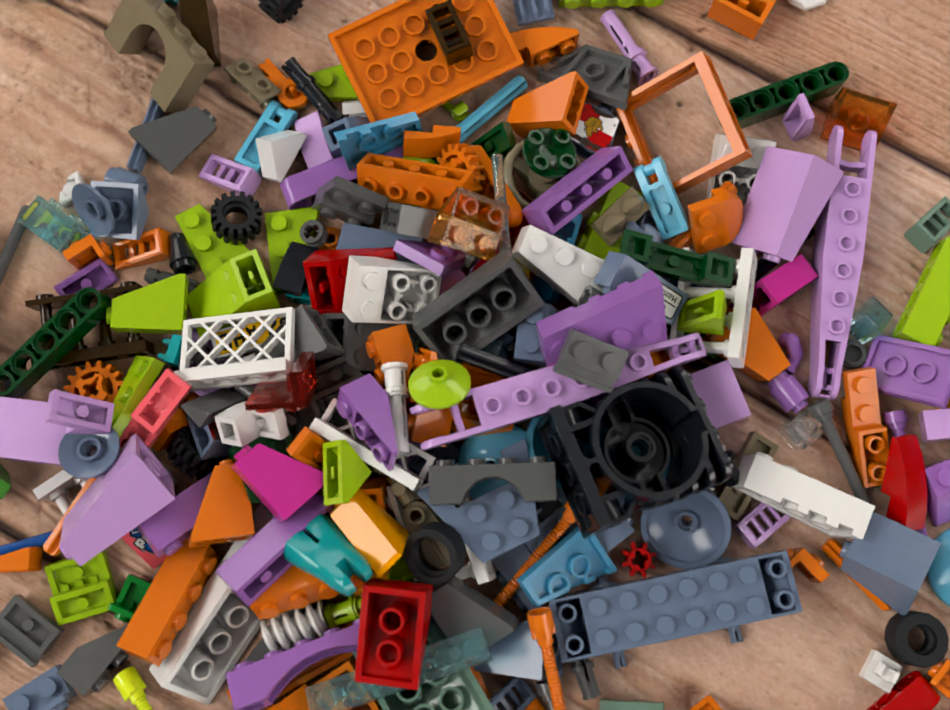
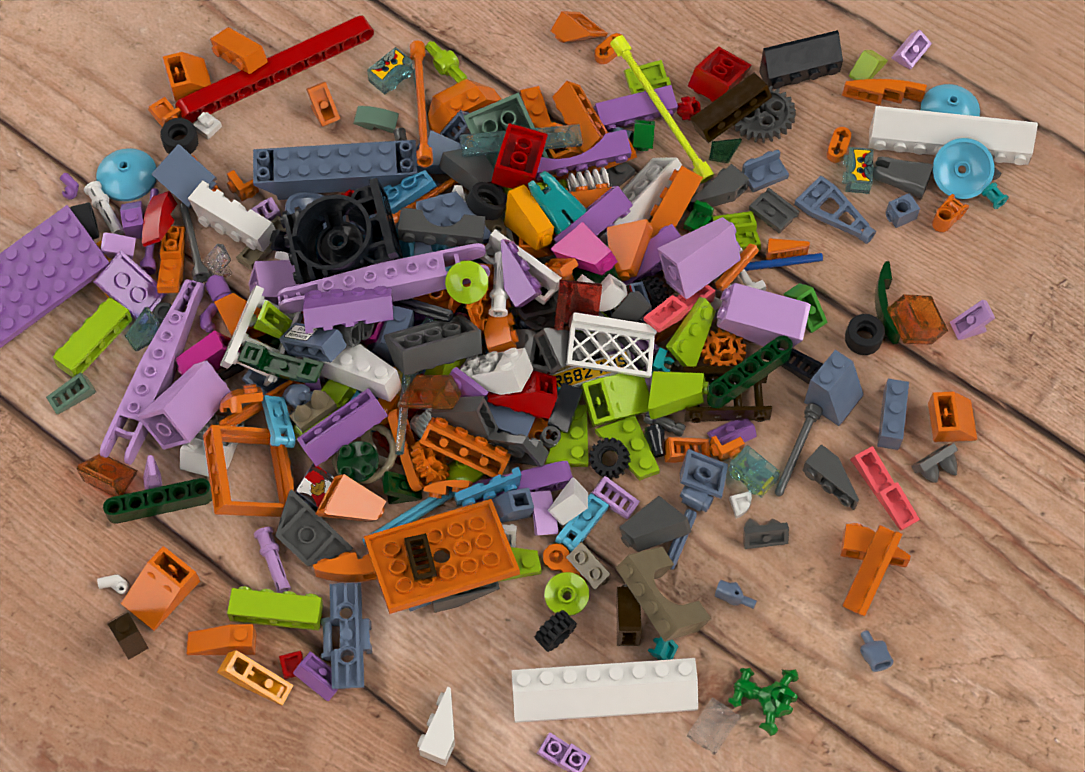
camera: 175 degrees left, 15 degrees down
lavender slope [44,389,114,434] -> none
sand blue dish [58,426,120,479] -> none
sand blue dish [72,183,115,235] -> none
black pin [281,57,345,124] -> none
lime slope [323,440,372,505] -> none
dark grey plate [553,328,630,394] -> none
none -> lime dish [544,572,589,616]
none -> sand blue piece [715,580,757,609]
none -> dark grey tile [743,518,789,549]

